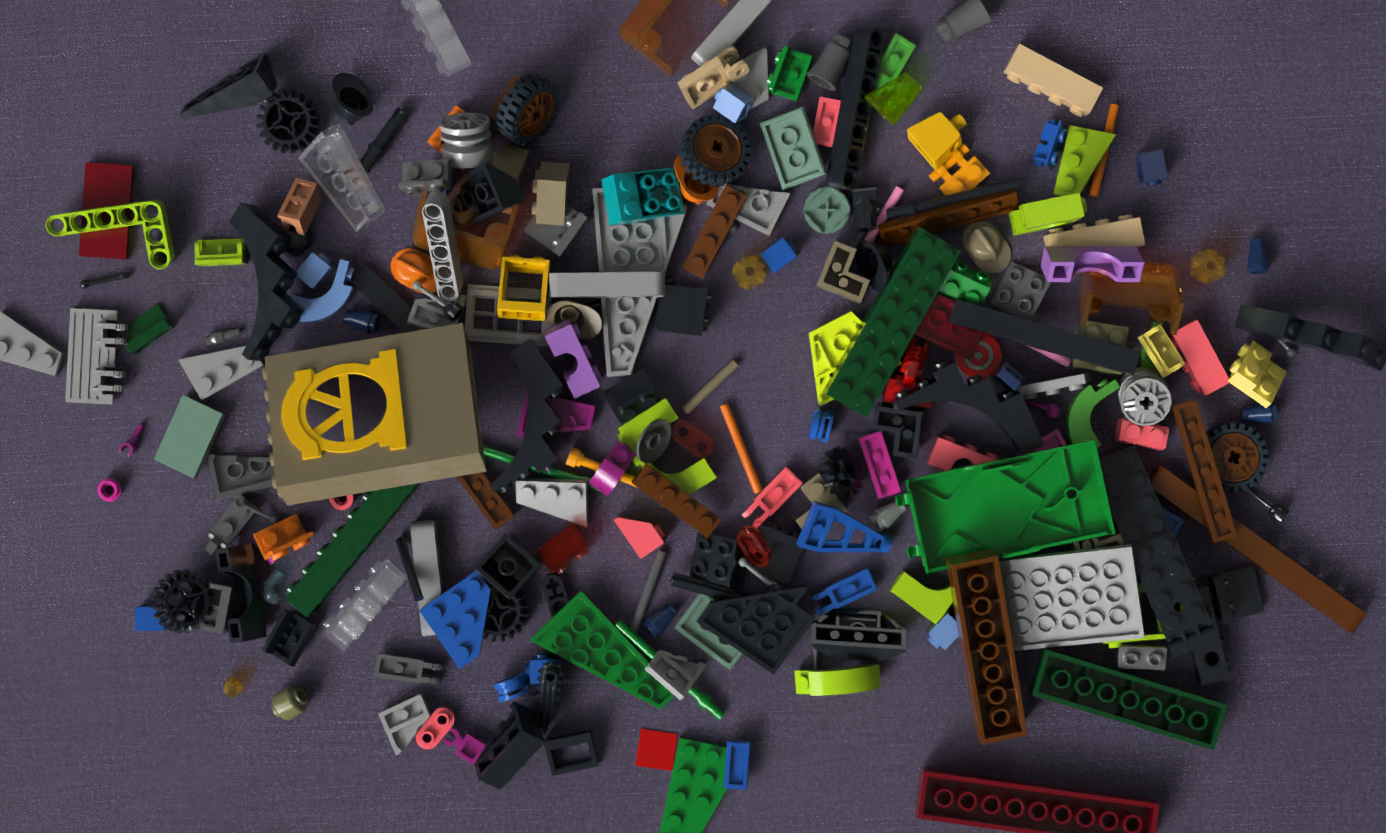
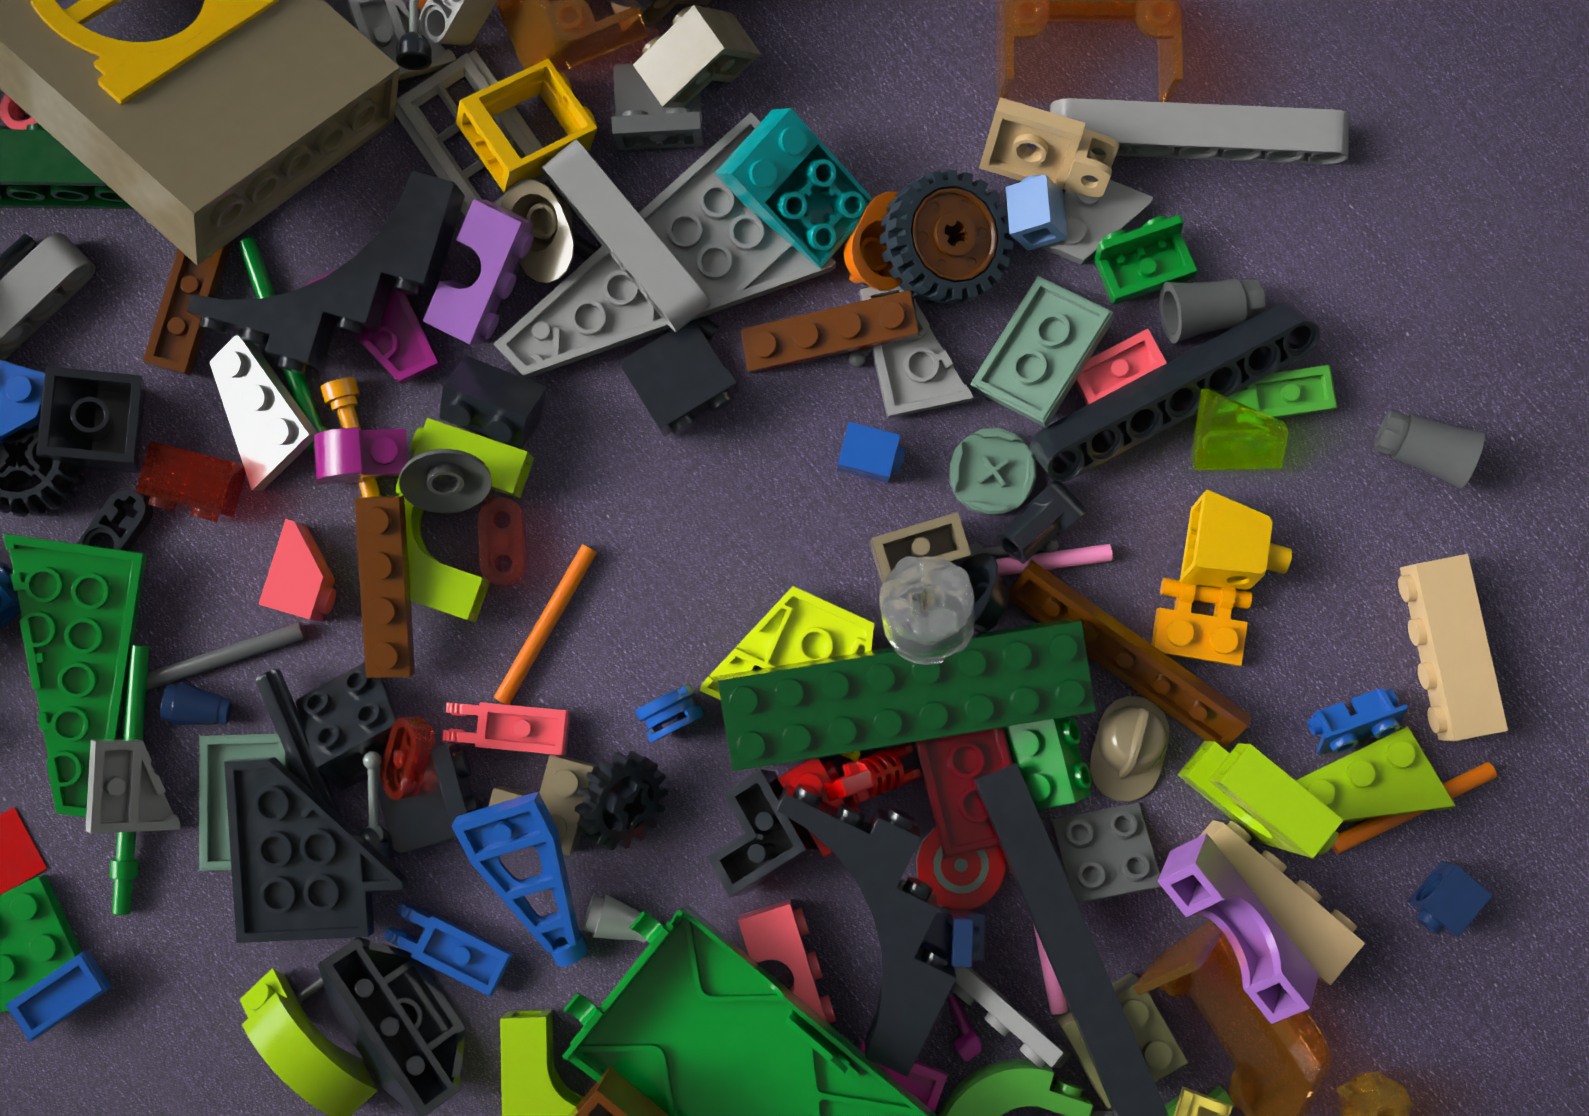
camera: 50 degrees right, 5 degrees down
dark tan bar [681,359,739,414] -> none
clear yellow brick [731,255,767,290] -> none
dark pink hinge [858,431,901,499] -> none
black bar [885,177,1026,219] -> none
none -> clear brick [879,556,975,665]

